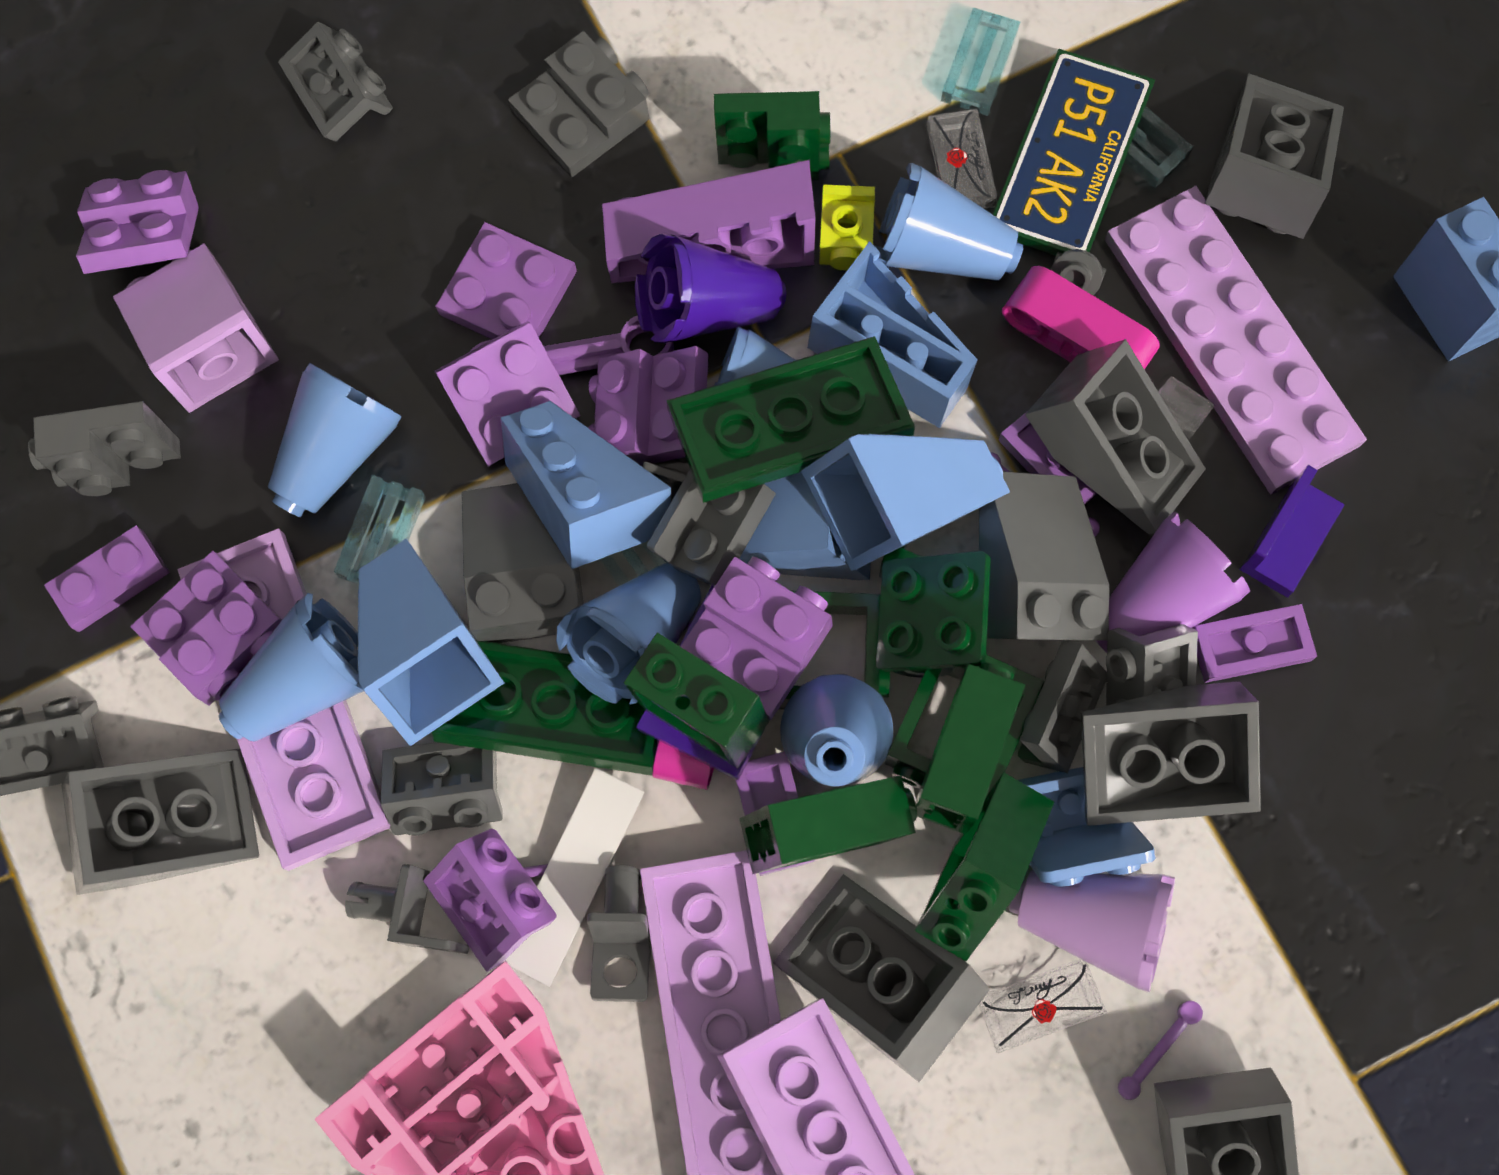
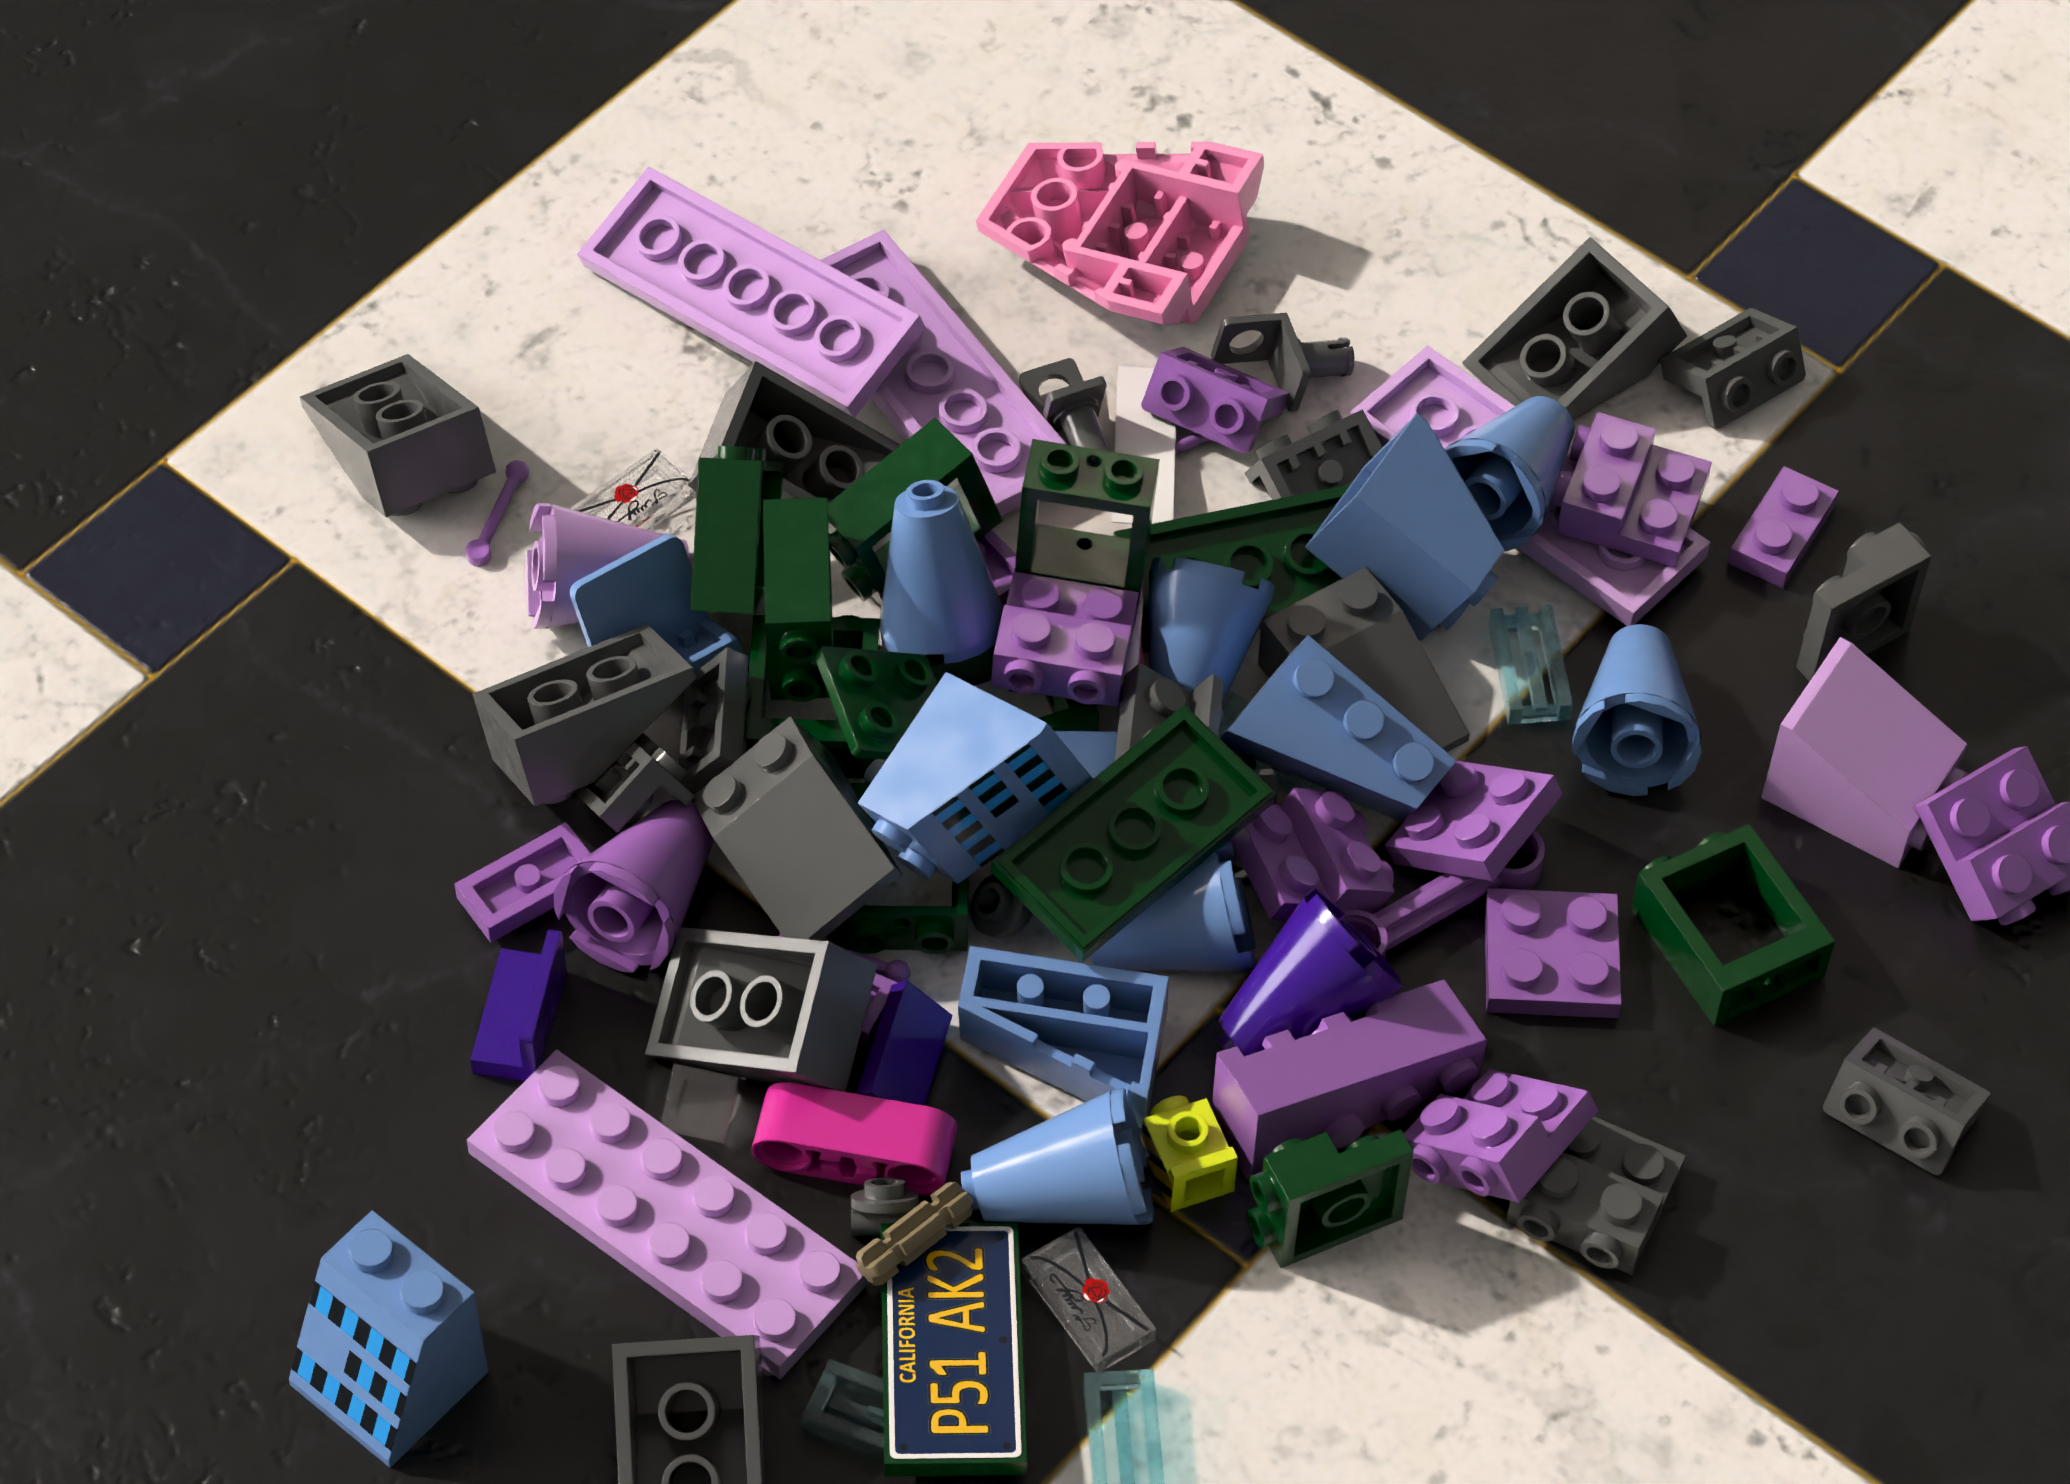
camera: 150 degrees right, 20 degrees down
none -> dark purple tile [856,980,953,1105]
none -> dark tan axle [856,1182,973,1286]
none -> medium lavender plate [1404,1069,1598,1203]
none -> dark green window [1631,824,1835,1027]

